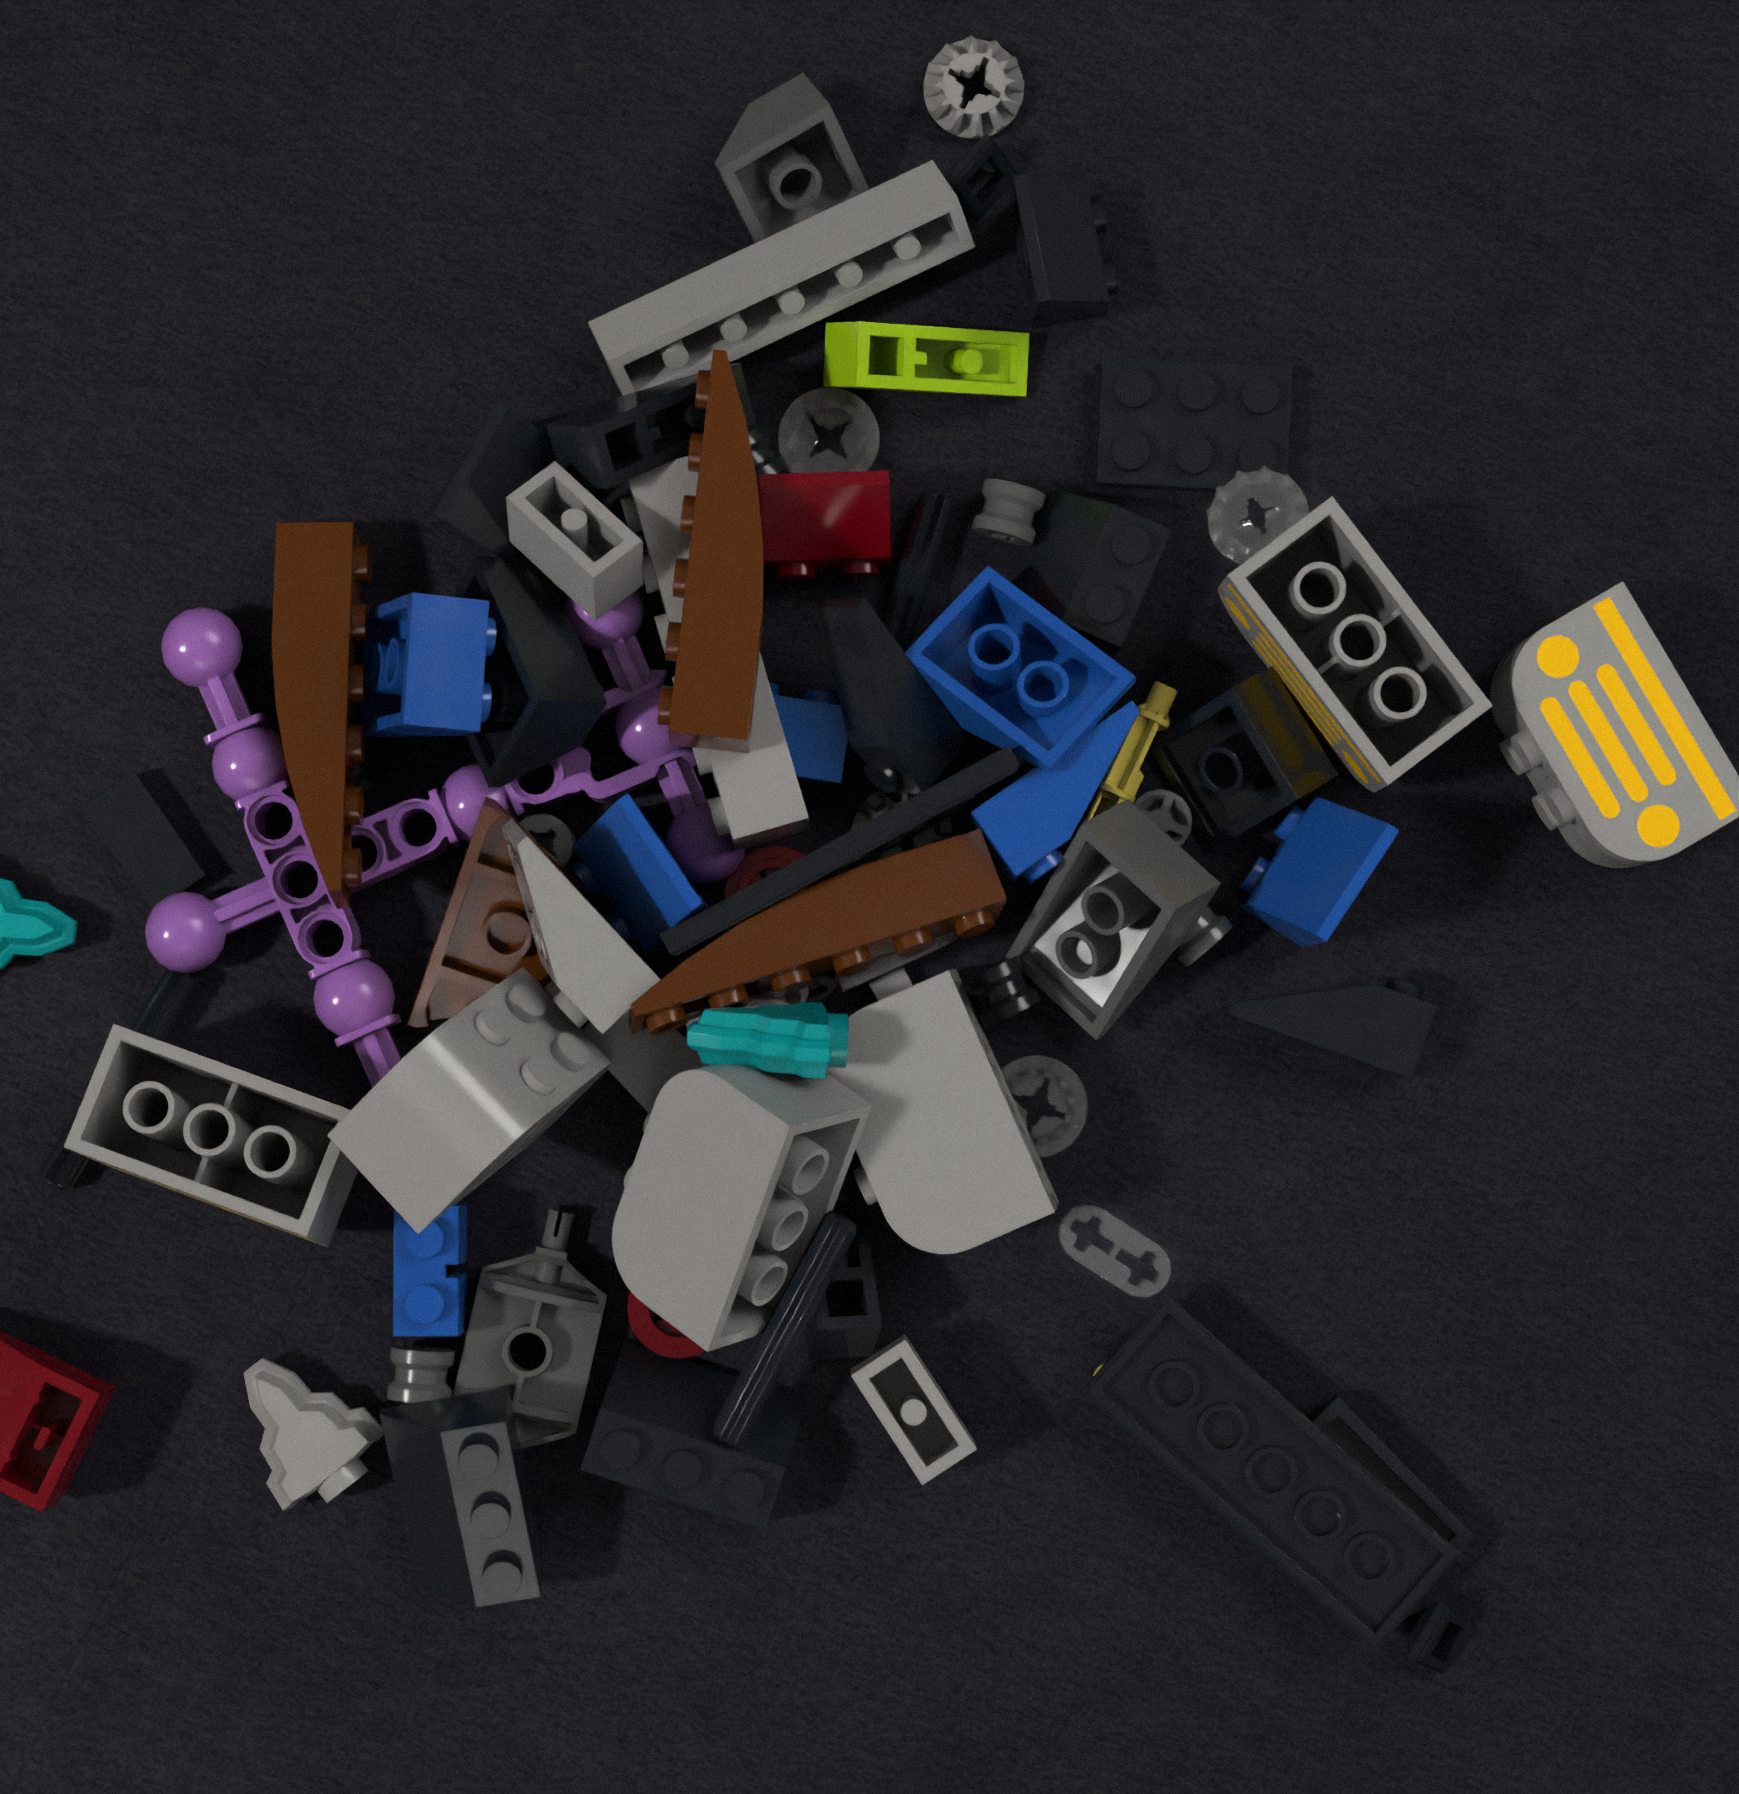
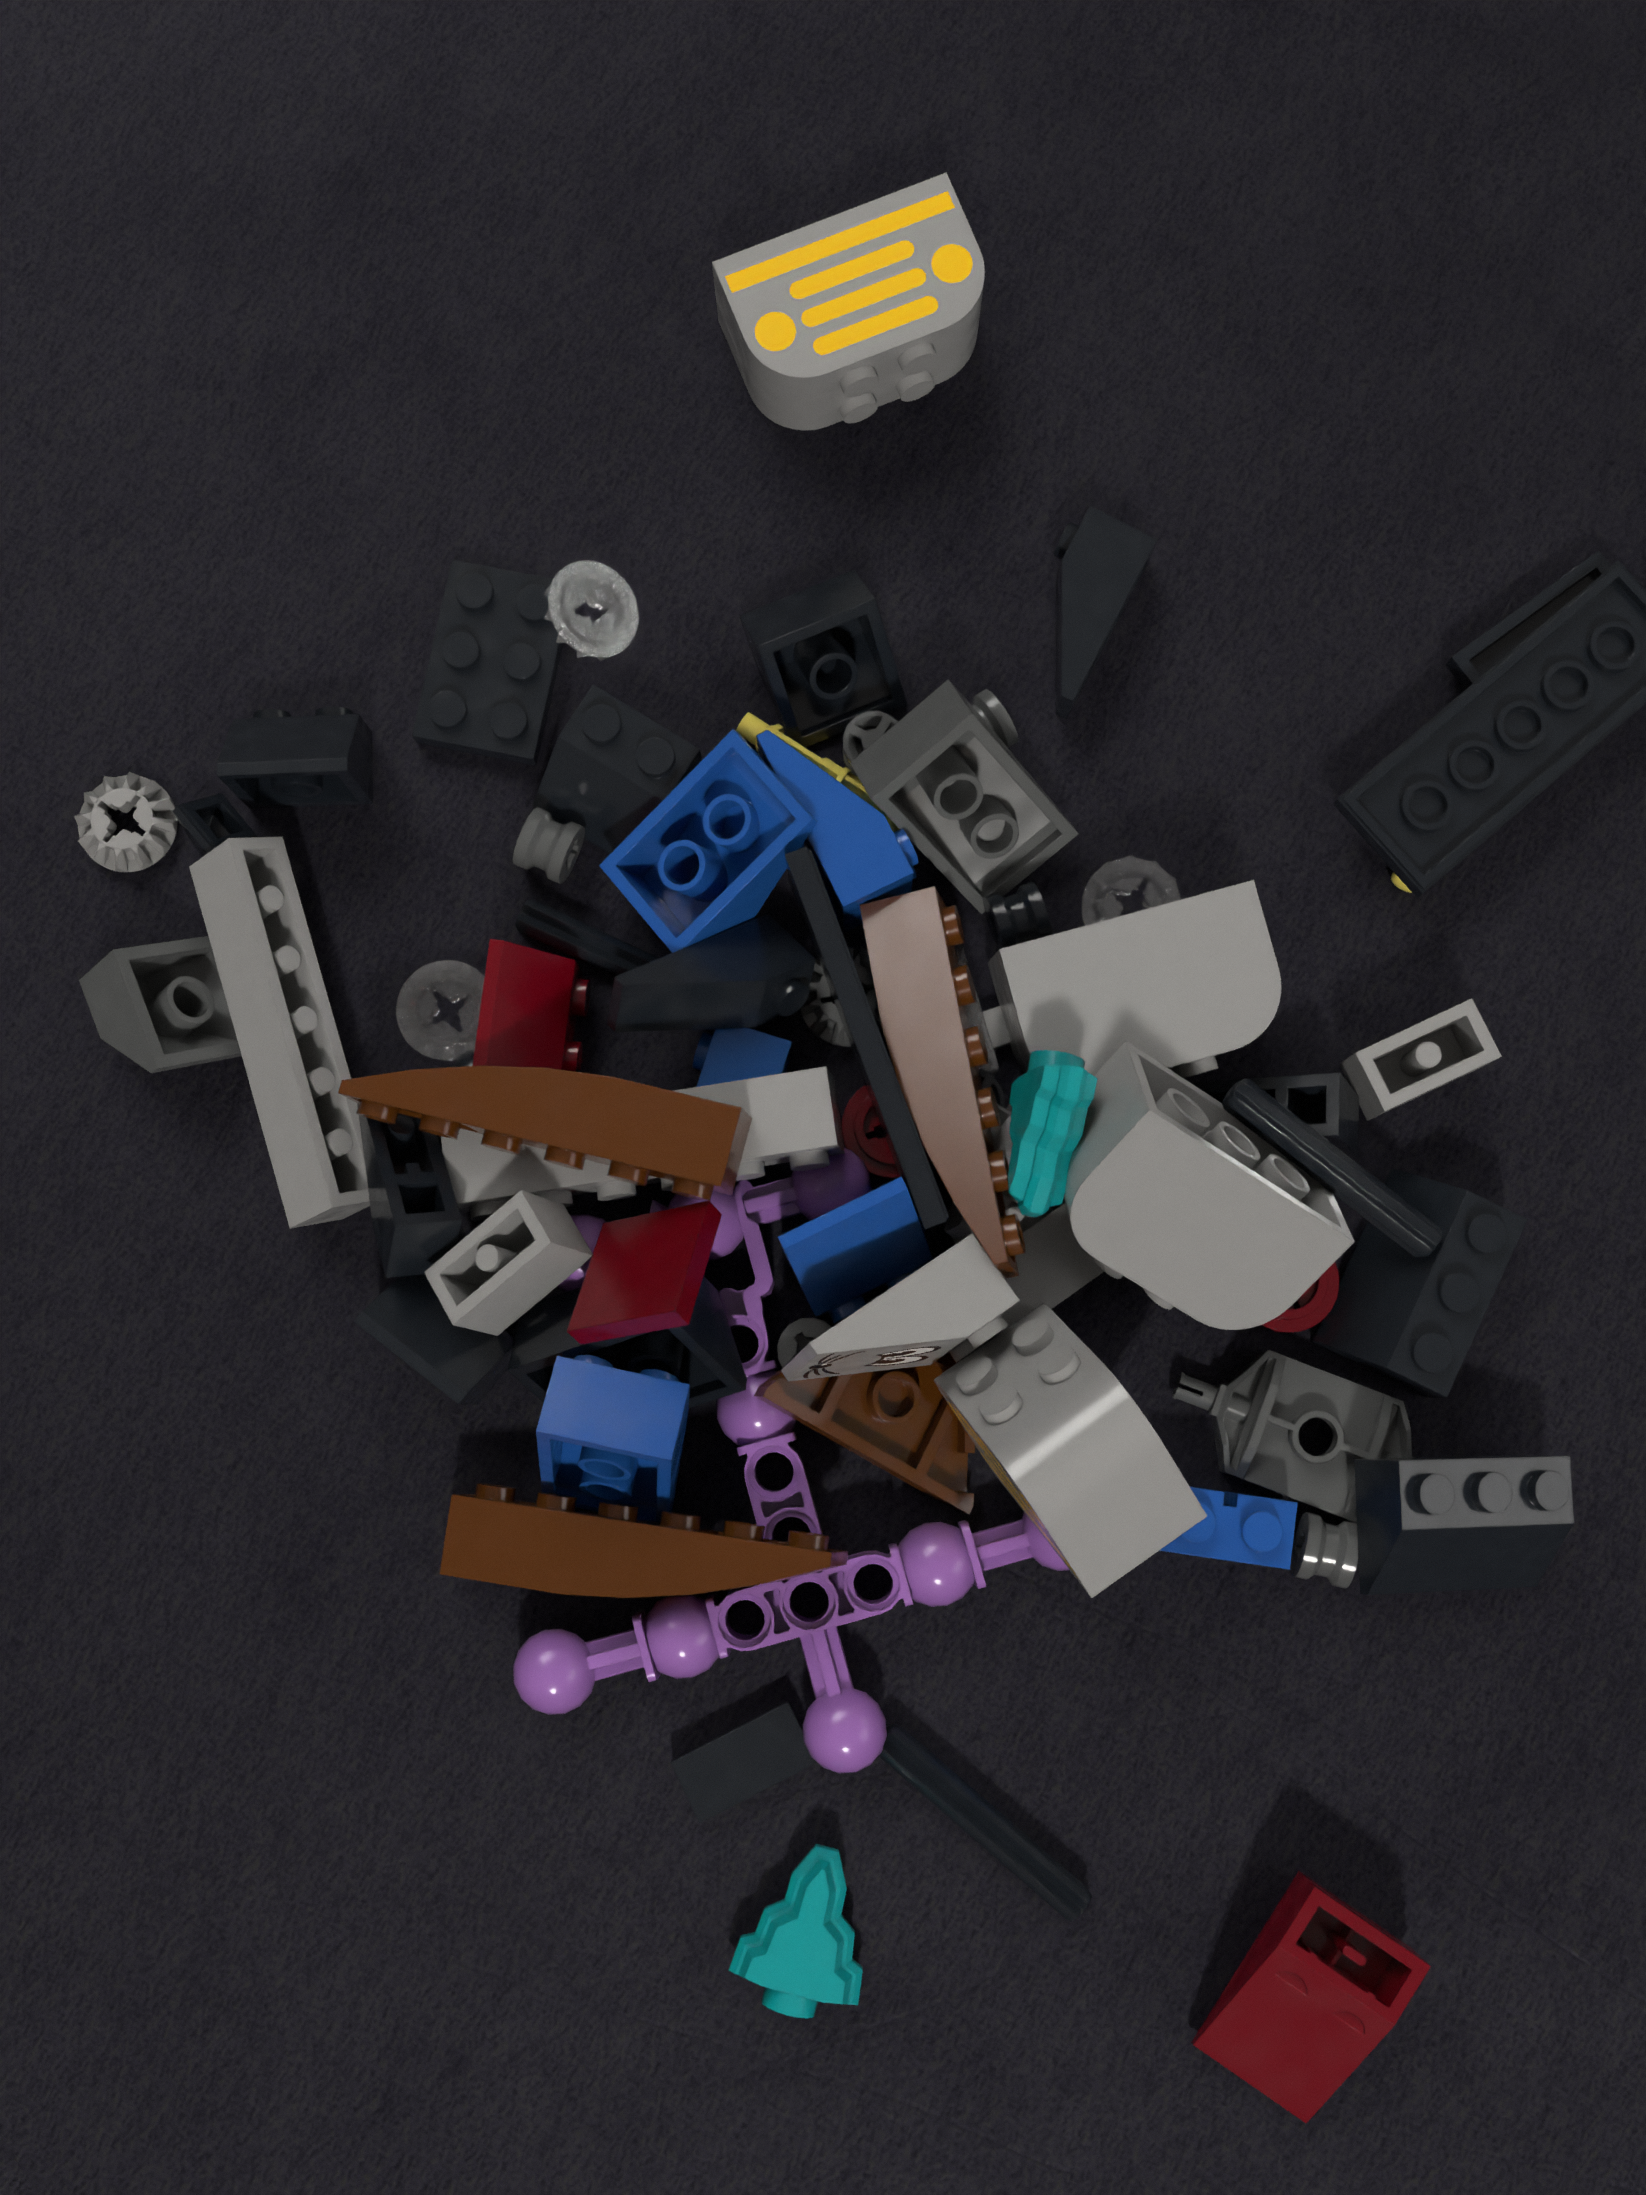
camera: 80 degrees left, 5 degrees down
light grey brick [64,1024,358,1247] -> none
light grey rock [244,1358,384,1511] -> none
lime slope [823,321,1030,397] -> none
clear beam [1058,1204,1171,1297] -> none
light grey brick [1218,496,1493,792] -> none
blue slope [1239,796,1399,948] -> none
none -> dark red tile [567,1200,722,1345]

